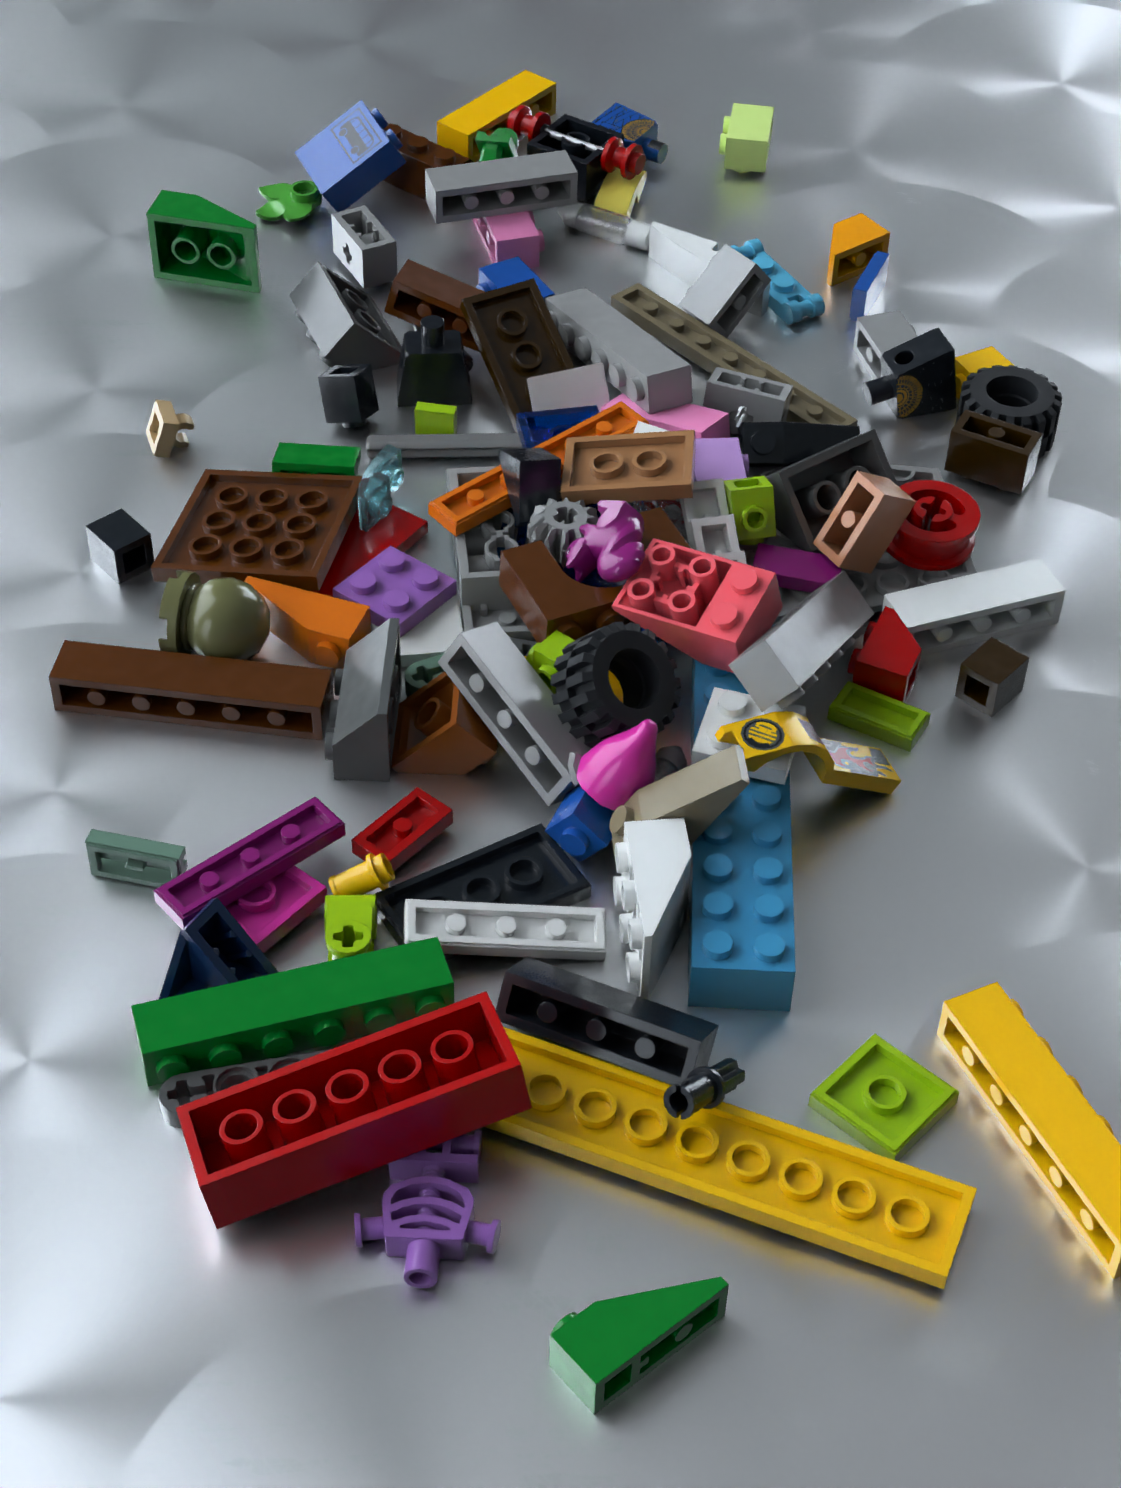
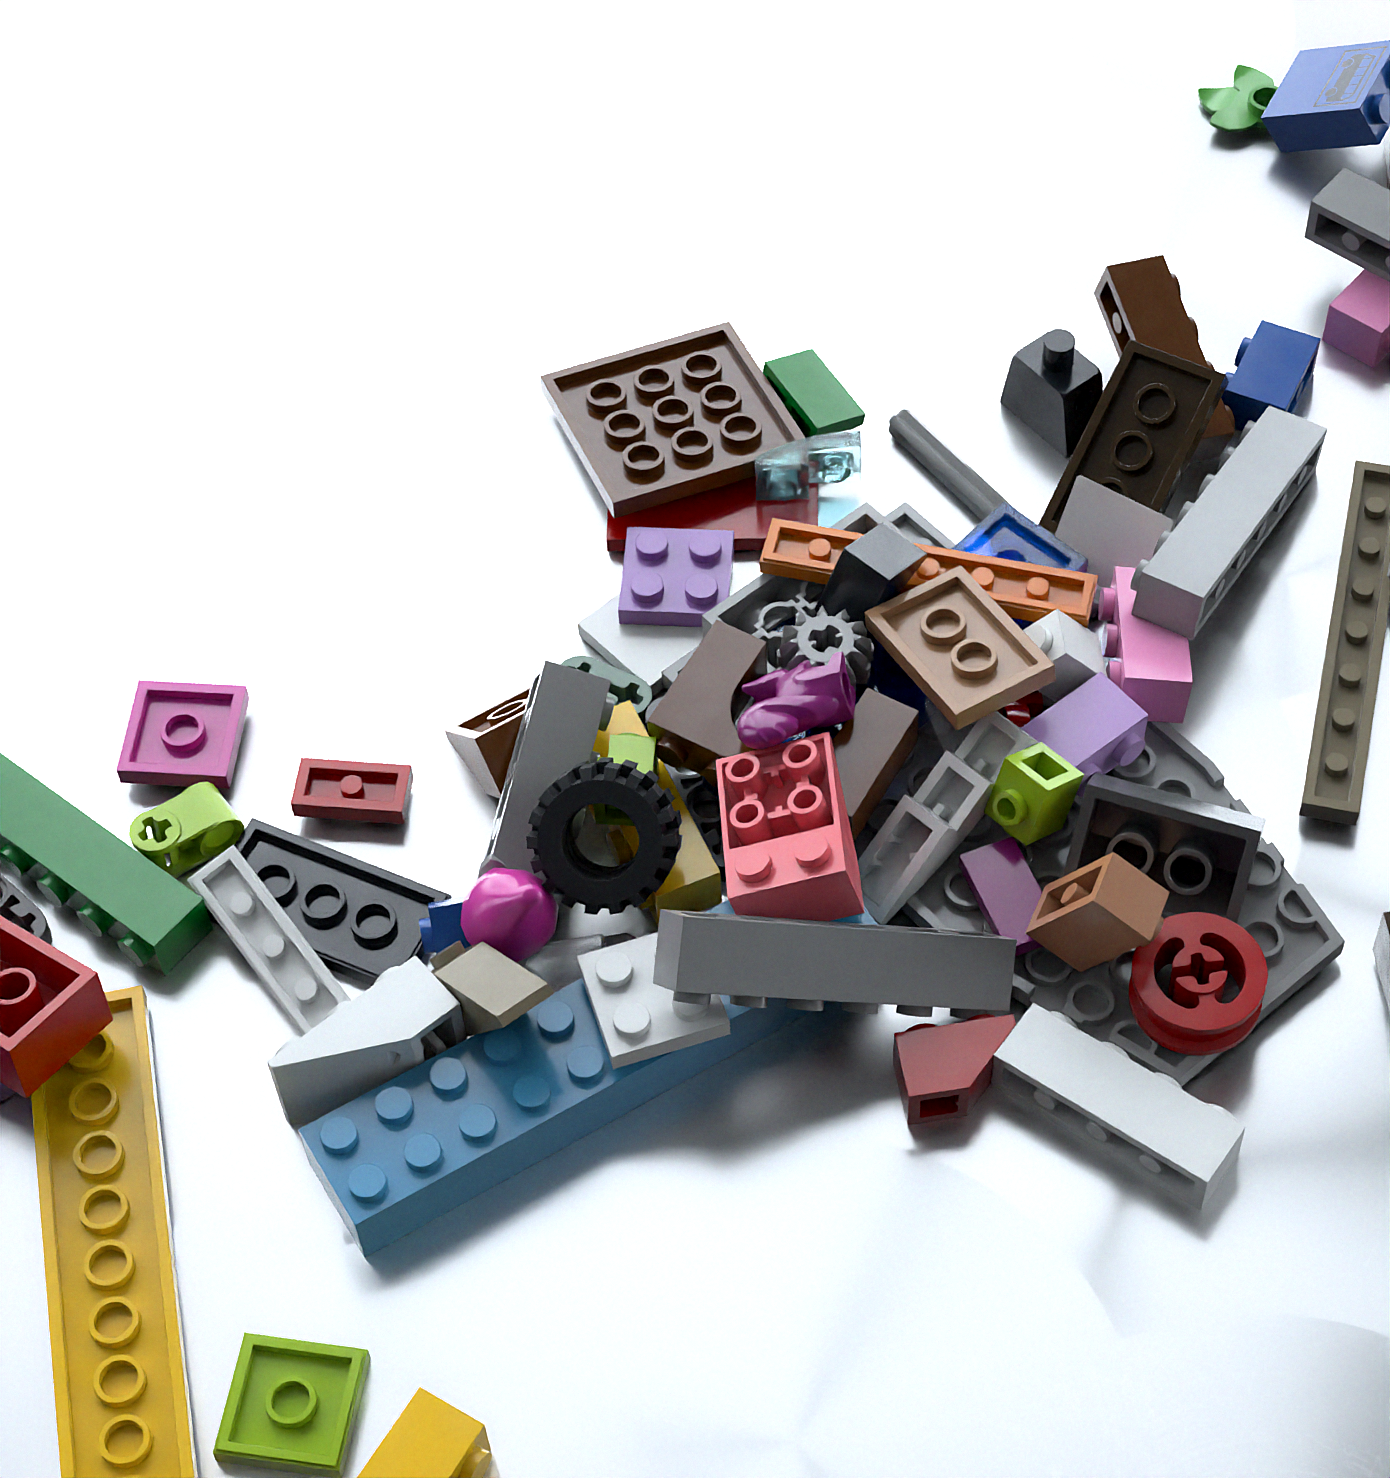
camera: 60 degrees right, 10 degrees up
reddish brown brick [49,640,334,741] -> none
black brick [85,508,154,584] -> none
sand green tile [85,829,188,888] -> none
green slope [146,190,262,293] -> none
tan tile [146,399,194,458] -> none
magenta tile [153,797,346,929] -> none
olive tile [158,570,270,660] -> none
dark blue slope [159,897,278,999] -> none
orange slope [244,576,371,669] -> none
dark grey slope [289,262,402,370] -> none
black brick [318,364,379,428] -> none
dark grey slope [324,618,402,782] -> none
yellow pin [328,853,395,895] -> none
light grey brick [331,205,397,289] -> none
lime tile [414,401,457,434] -> none
black brick [496,956,719,1085] -> none
black axle [663,1058,745,1119] -> none
light grey brick [703,367,793,435] -> none
yellow piece [715,711,901,794] -> none
black slope [738,422,860,467] -> none
lime tile [827,681,931,752] -> none
dark brown brick [955,637,1029,717] -> none

